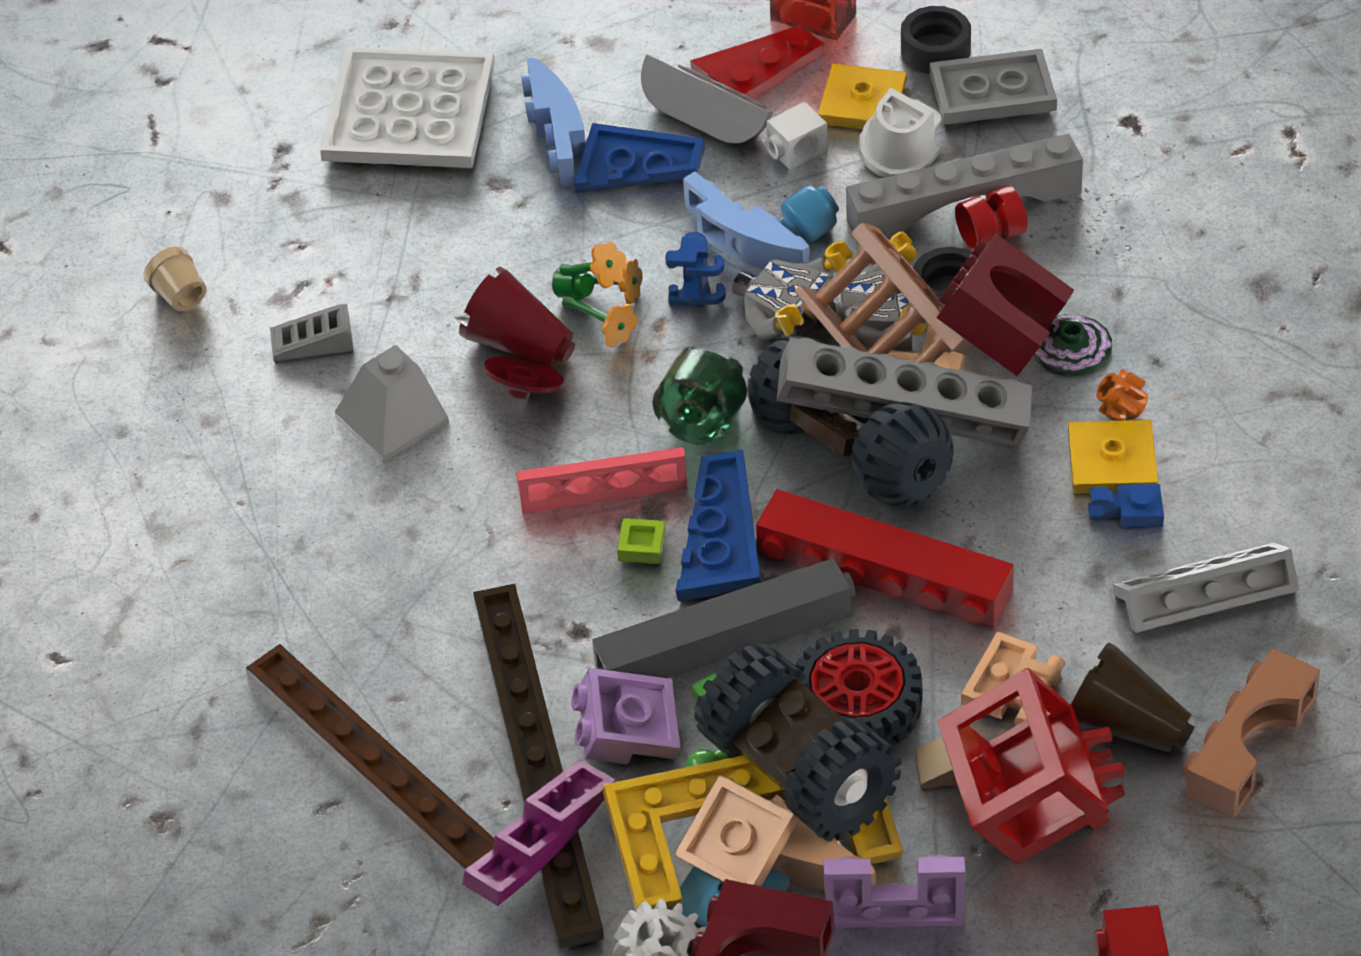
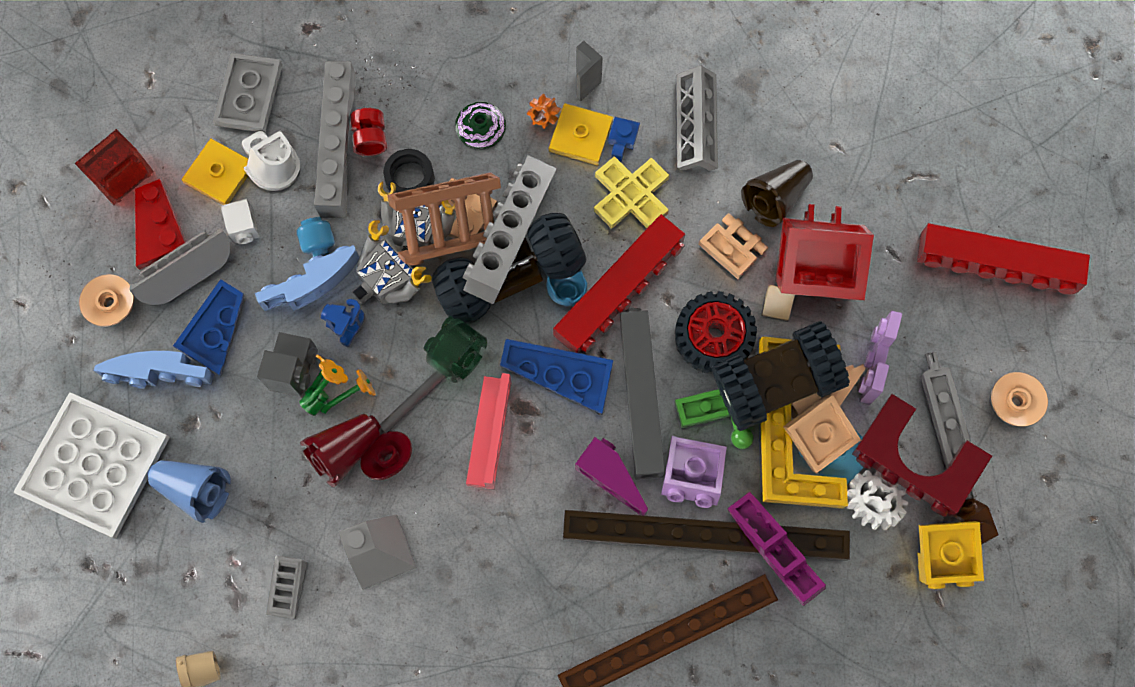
camera: 75 degrees left, 25 degrees up
lime plate [617,518,666,564] -> none
black tyre [901,6,971,74] -> none
dark red arch [936,233,1074,377] -> none
nougat arch [1182,648,1320,819] -> none
none -> light nougat dish [79,274,134,327]
none -> medium blue cone [148,460,231,523]
none -> dark grey brick [257,332,318,398]
none -> flat silver bar [380,369,446,433]
none -> dark azure hair [546,271,588,307]
none -> magenta slope [575,437,648,516]
none -> dark grey panel [576,41,603,101]
none -> light yellow plate [594,156,670,229]

